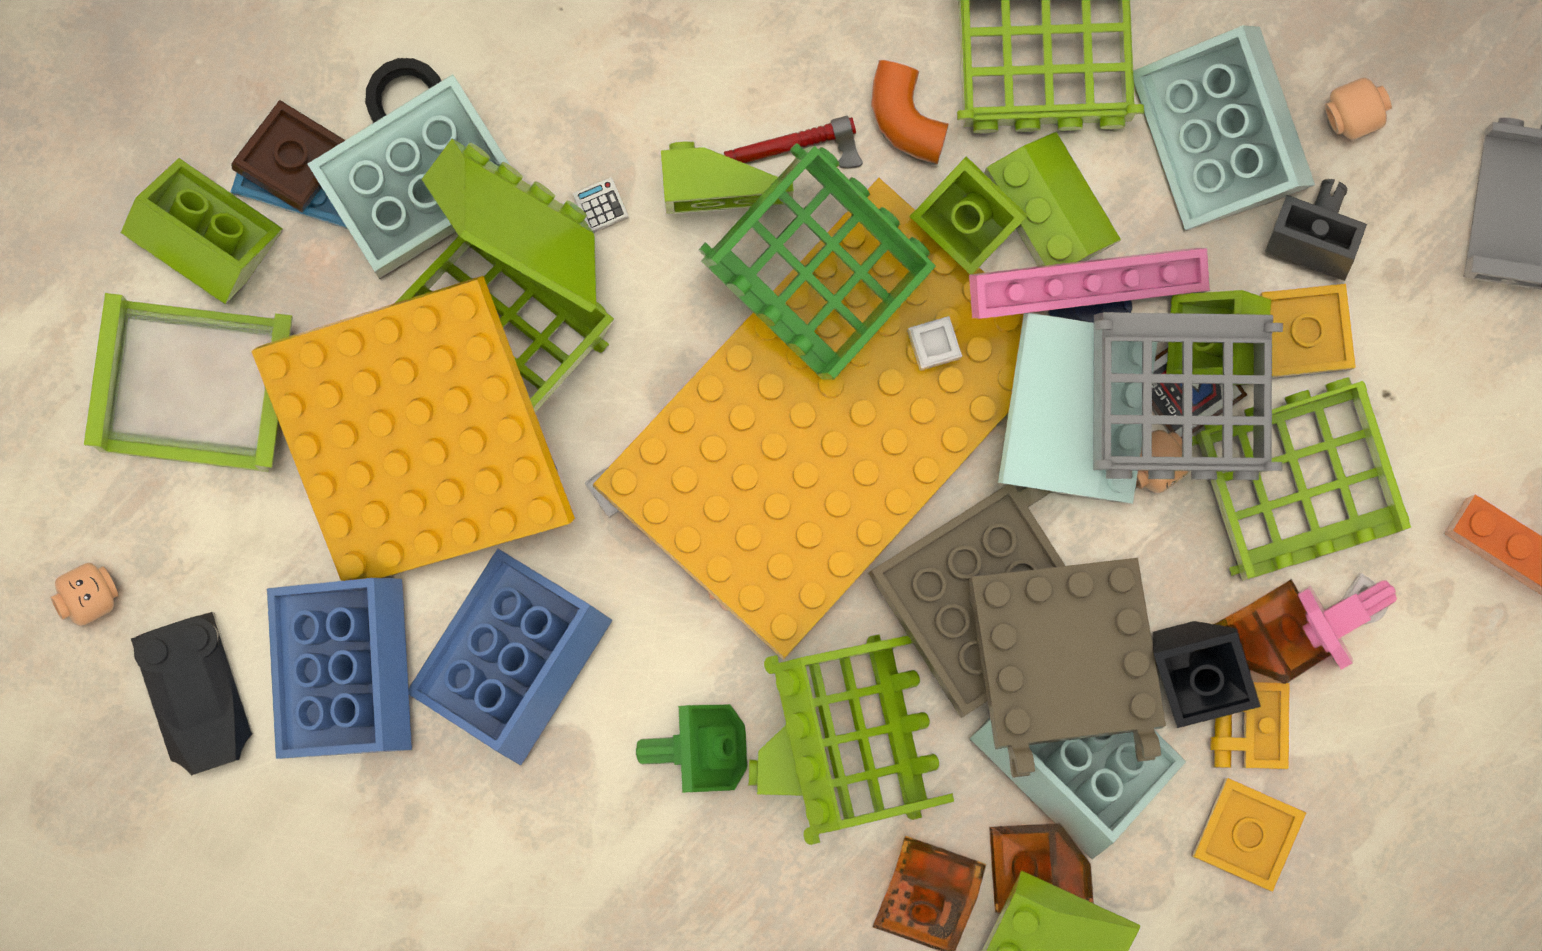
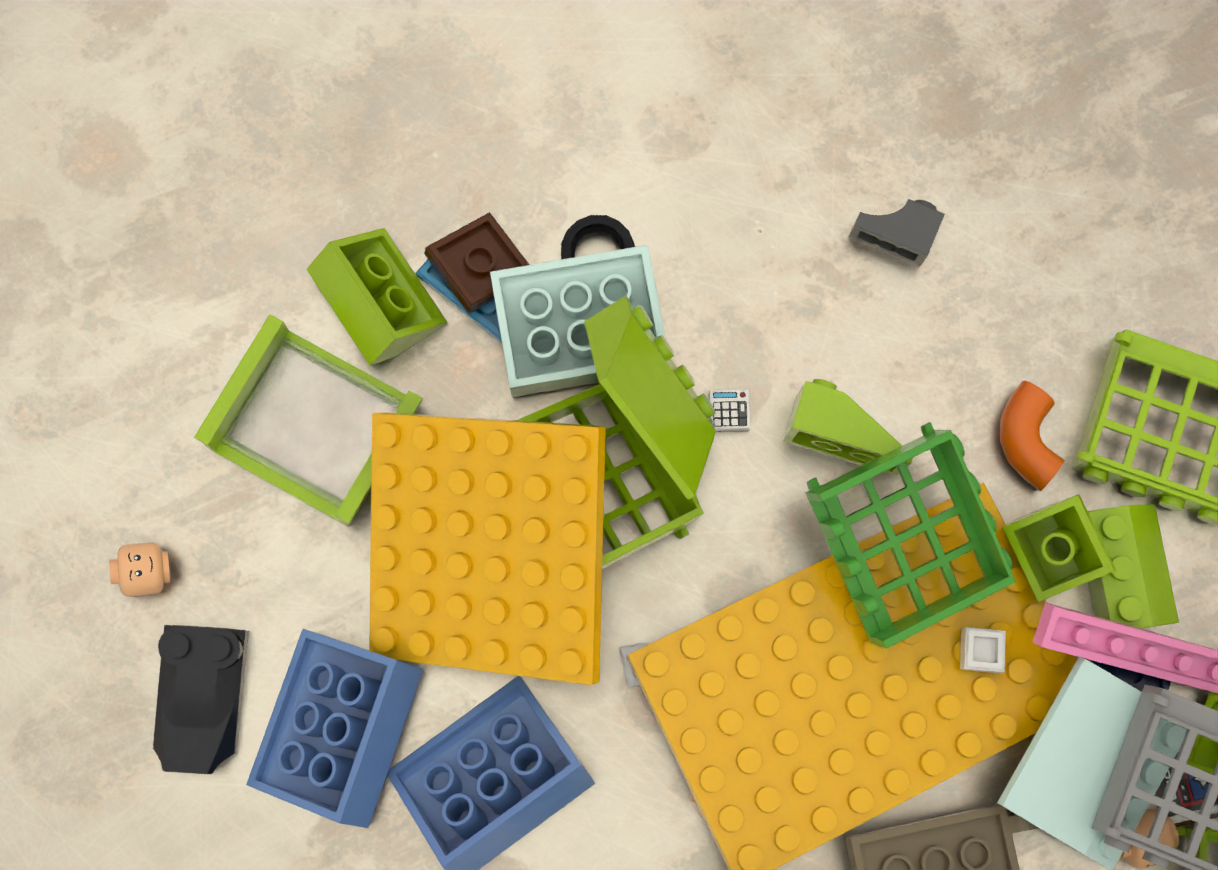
camera: 25 degrees right, 5 degrees down
red piece [724,115,863,168] -> none

